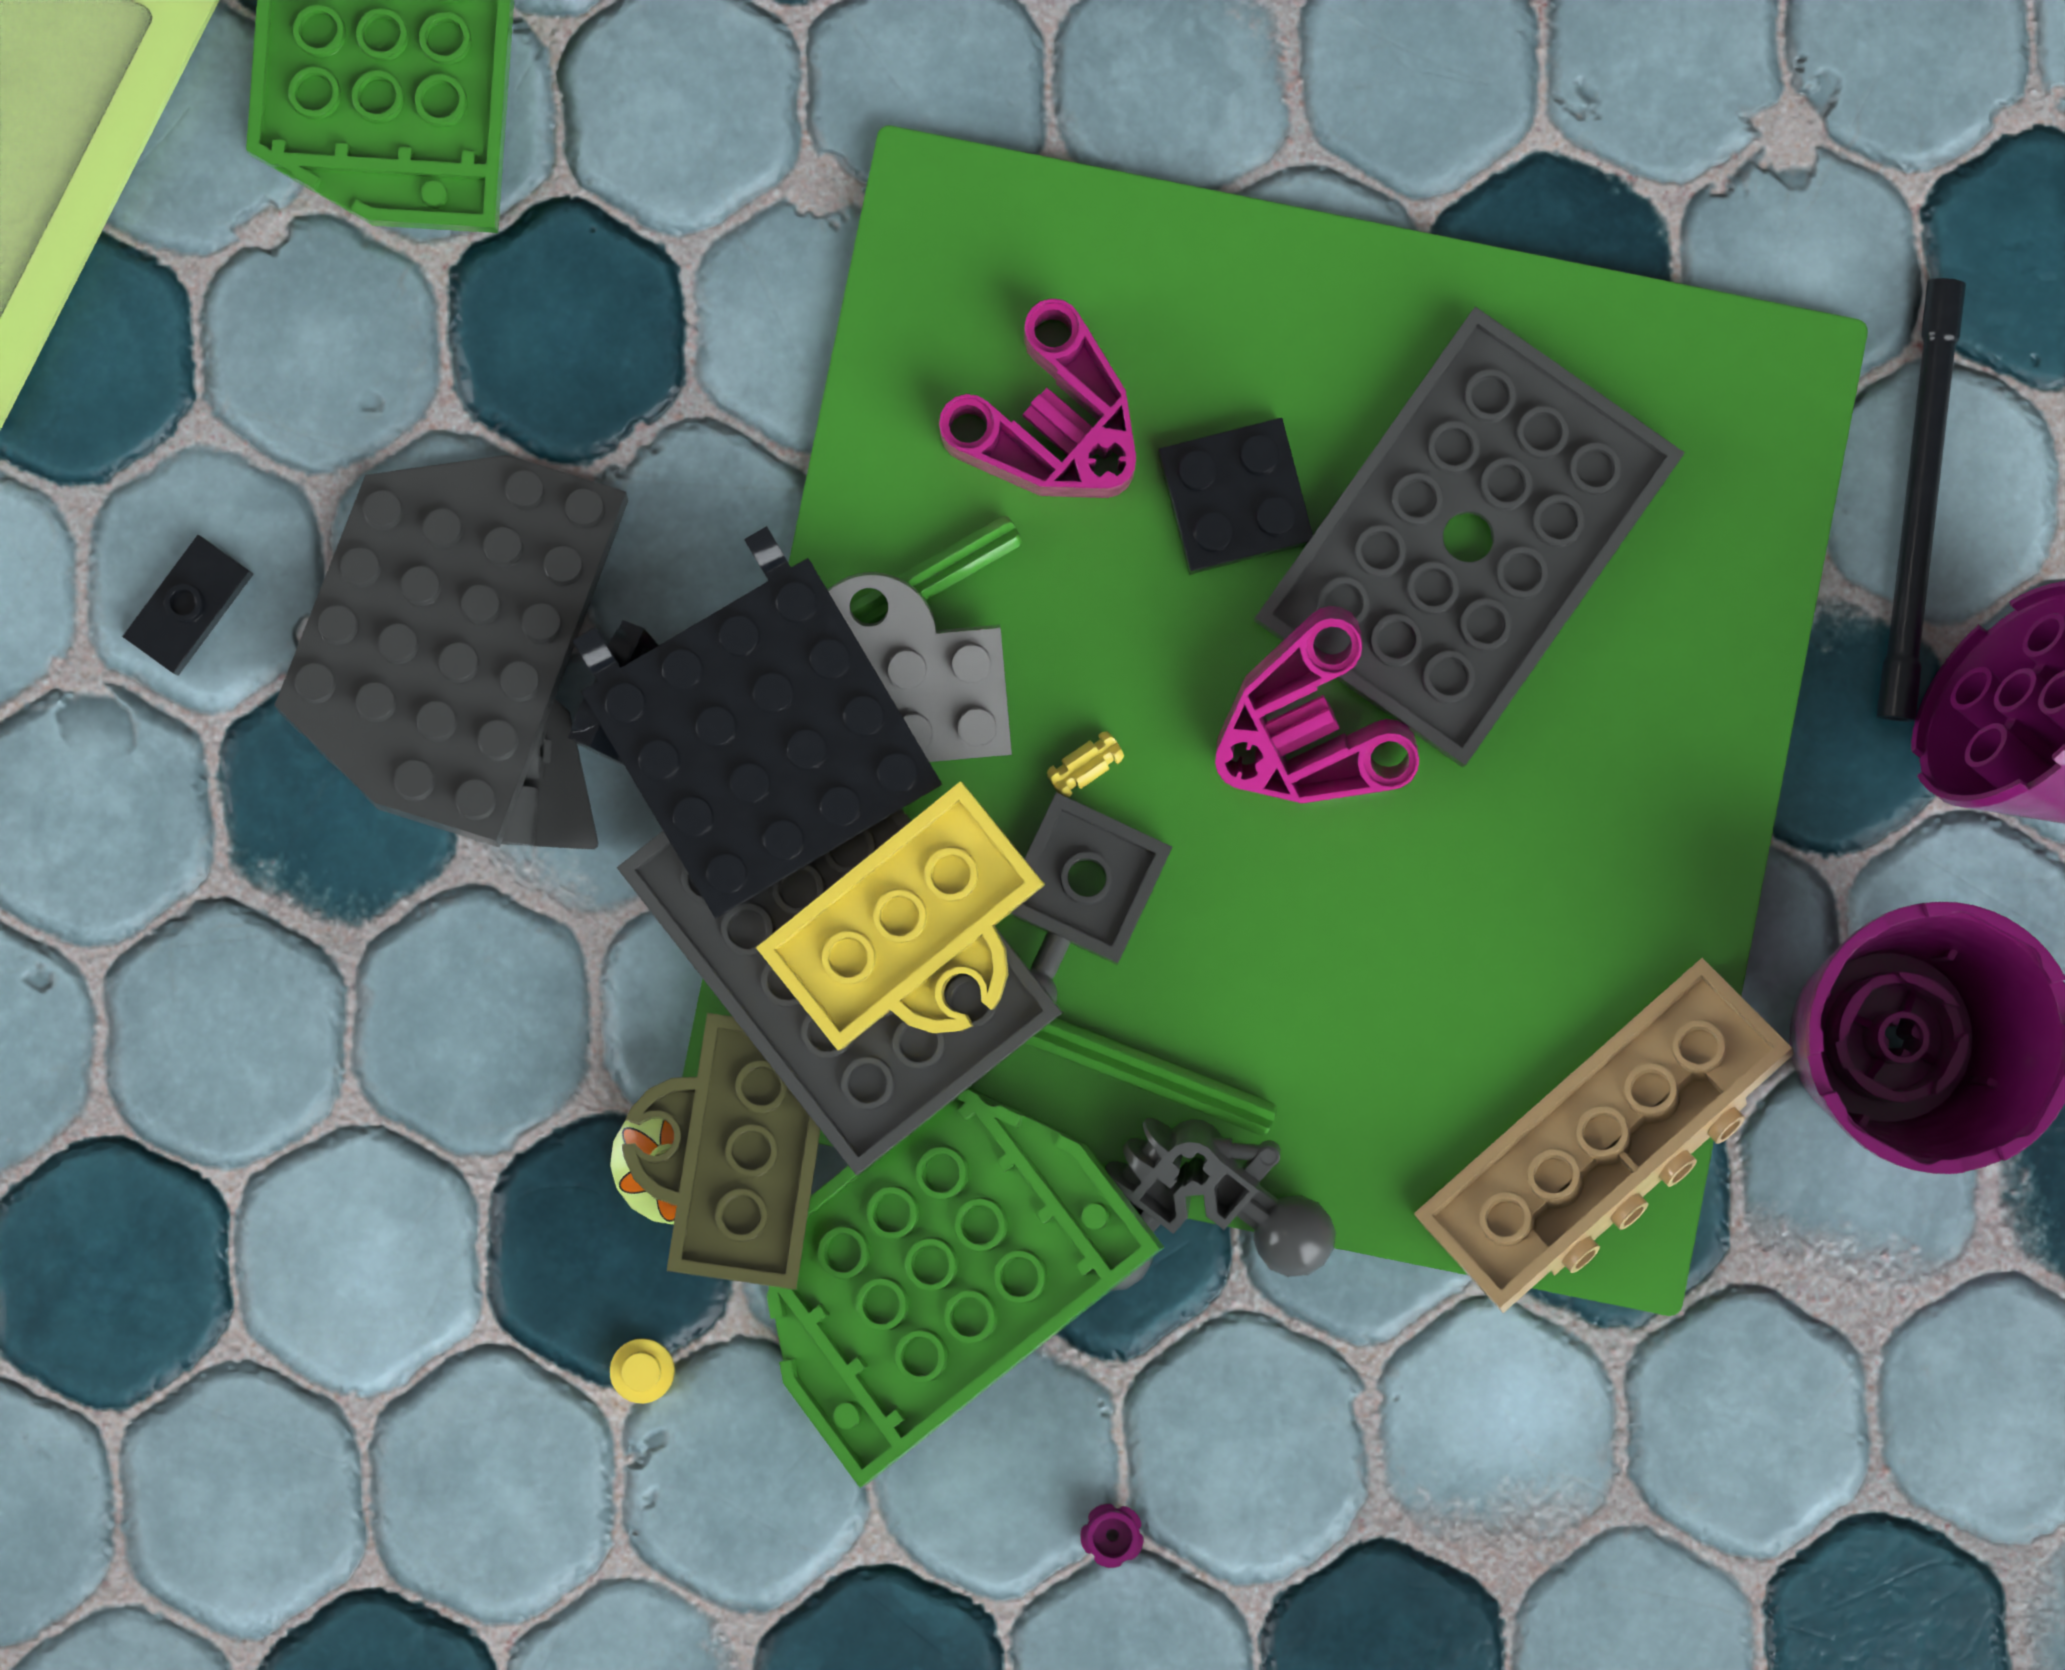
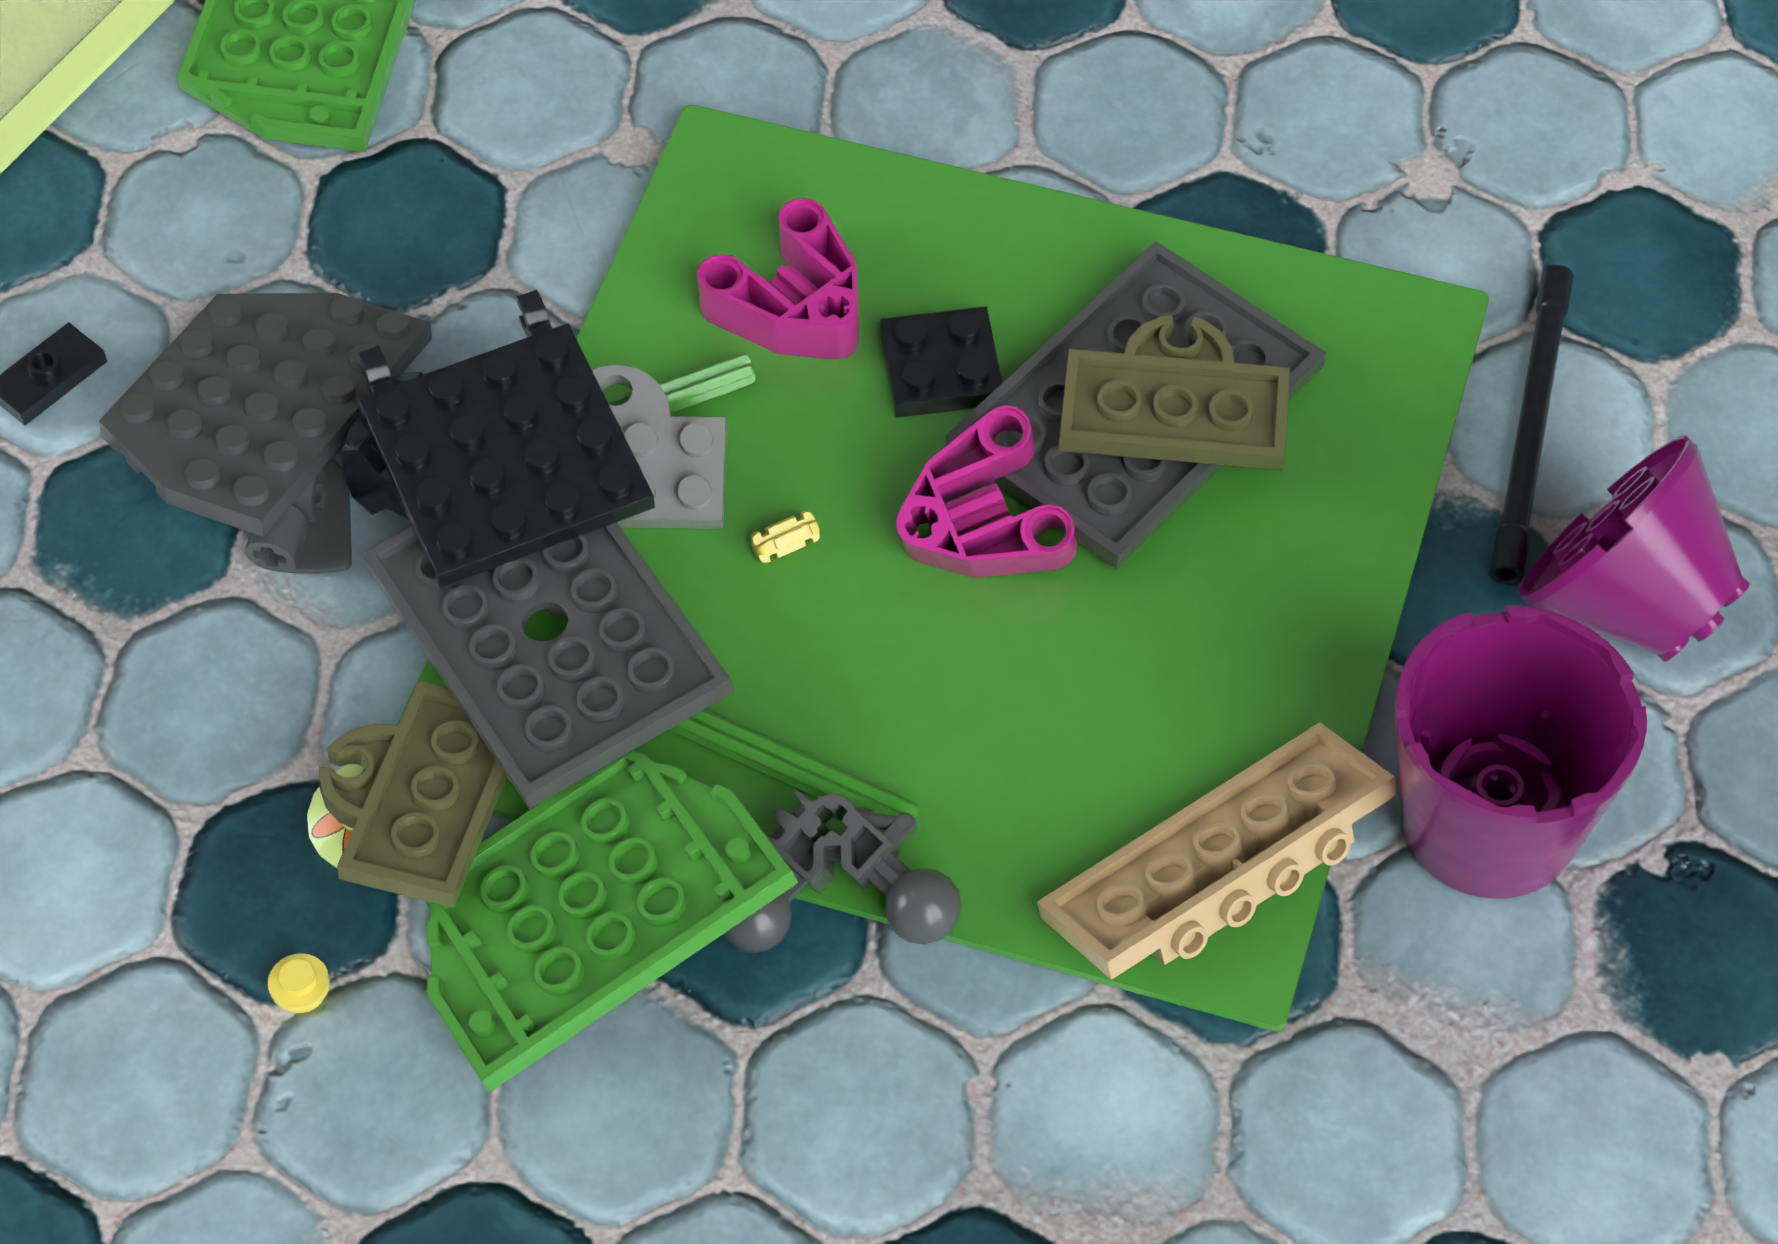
camera: 10 degrees right, 30 degrees down
light yellow plate [756,781,1045,1051] -> none
dark grey plate [1010,792,1172,1002] -> none
magenta plate [1080,1503,1144,1568] -> none
none -> olive plate [1059,314,1290,470]

